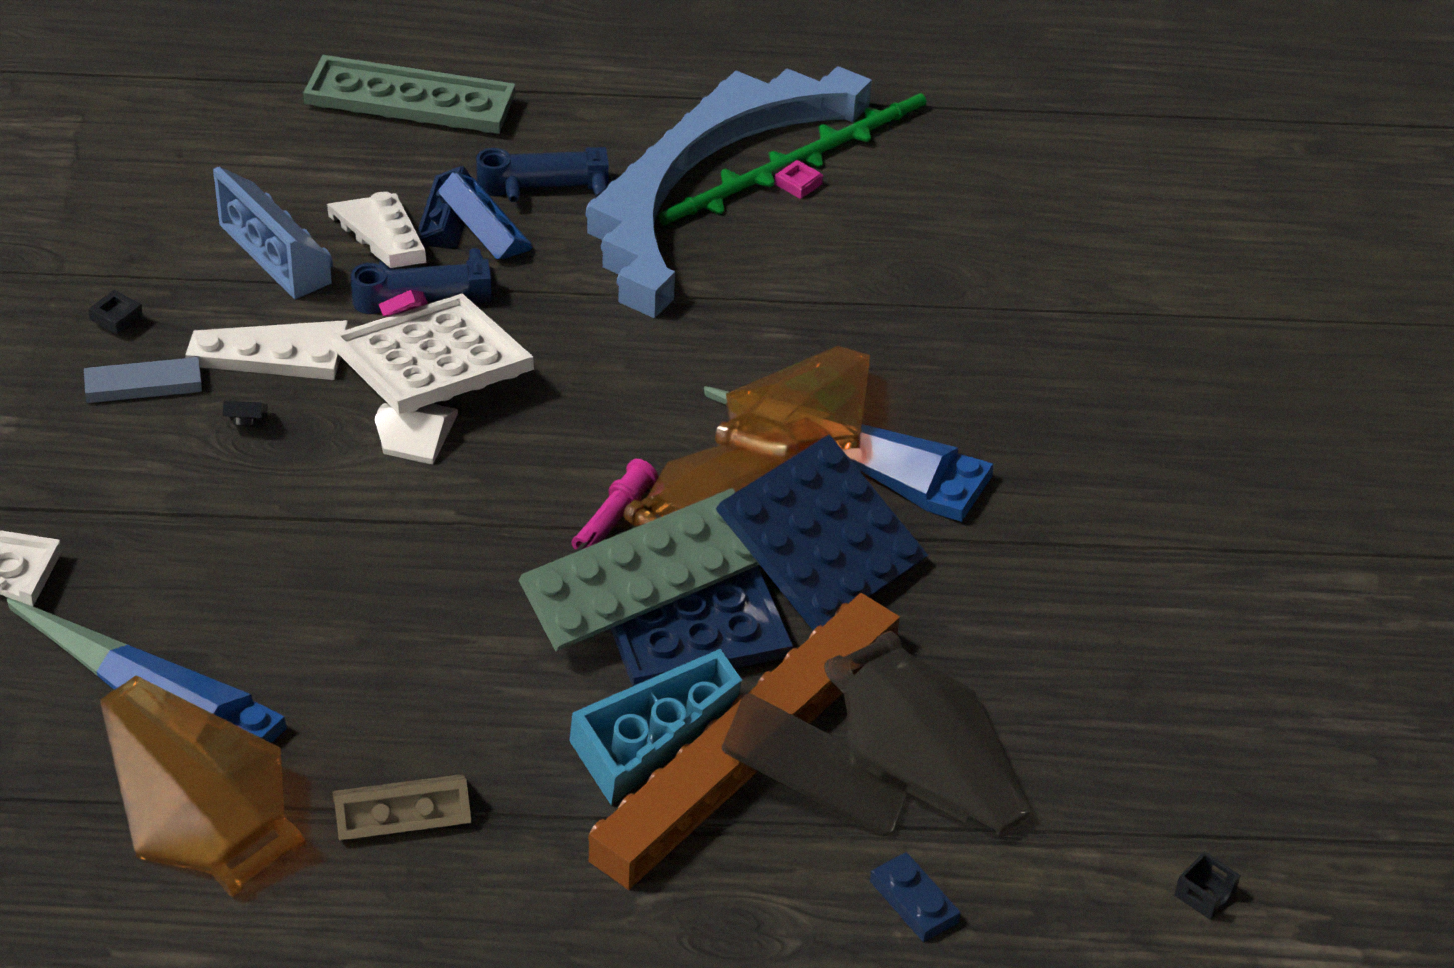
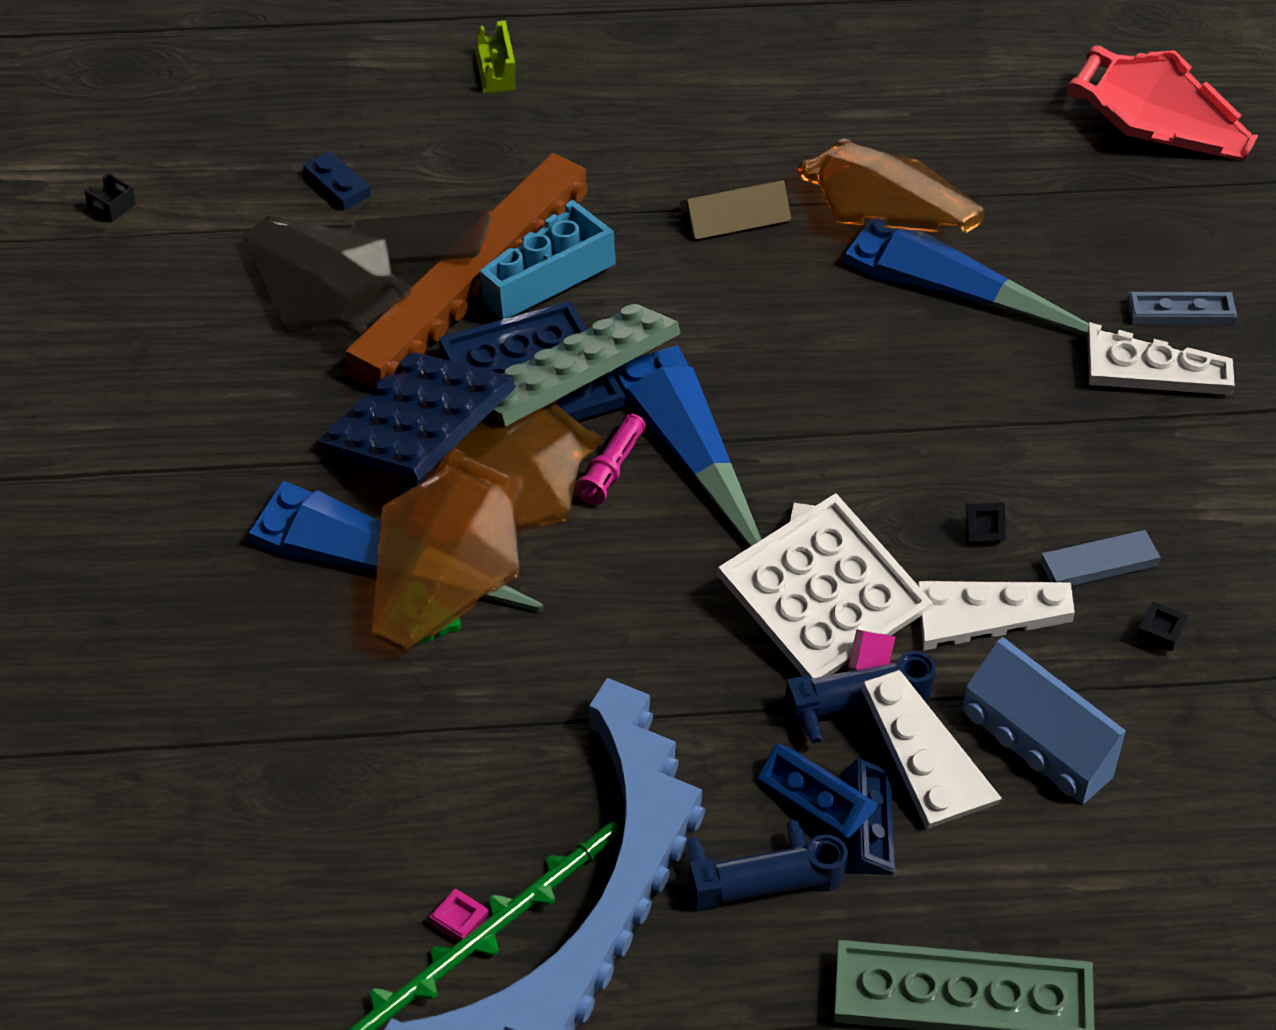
camera: 175 degrees right, 5 degrees up
none -> blue plate [612,345,761,547]

